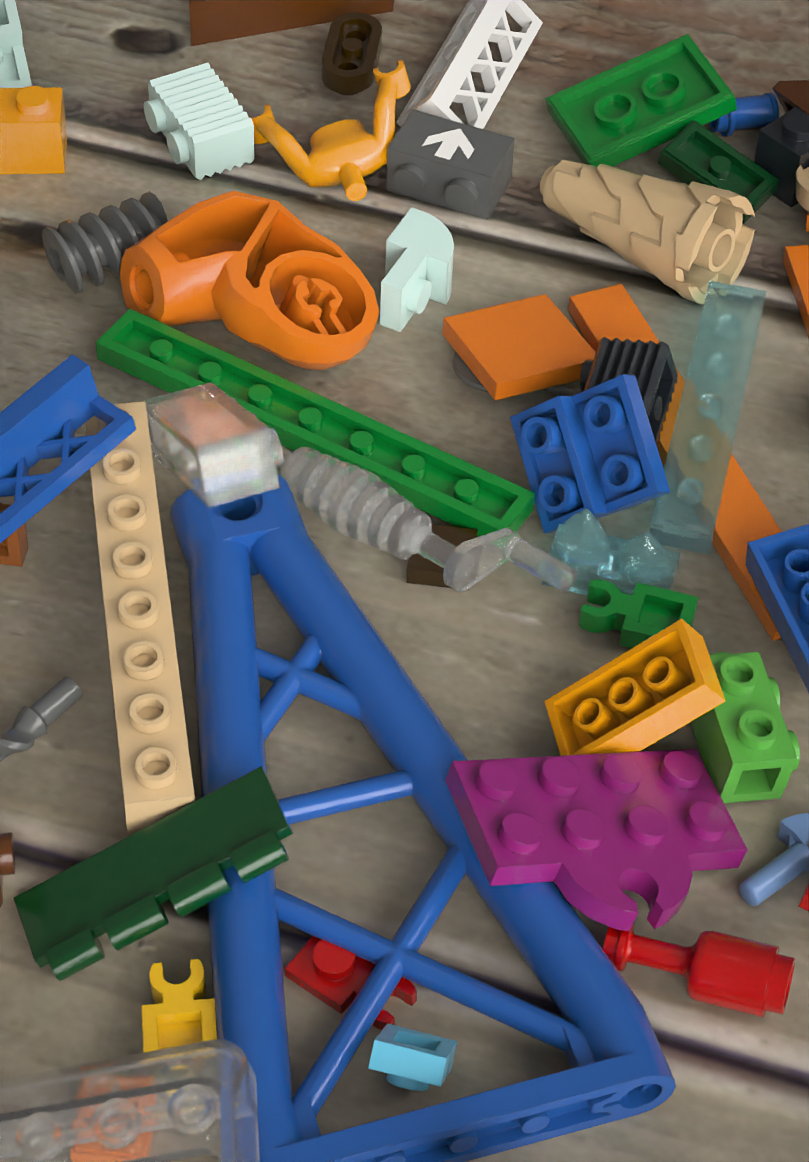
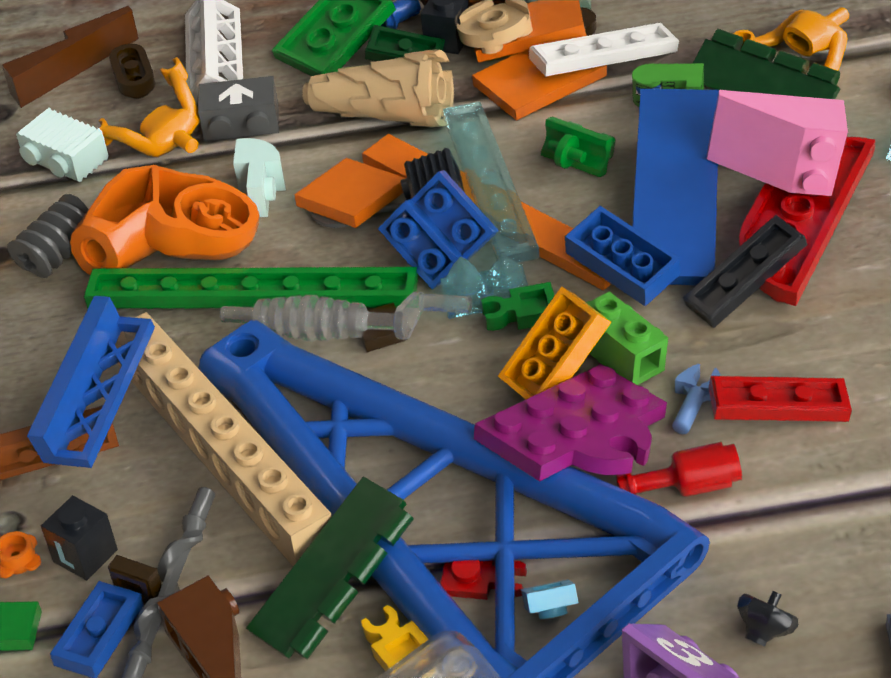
camera: 20 degrees left, 5 degrees down
clear brick [143,382,283,508] -> none

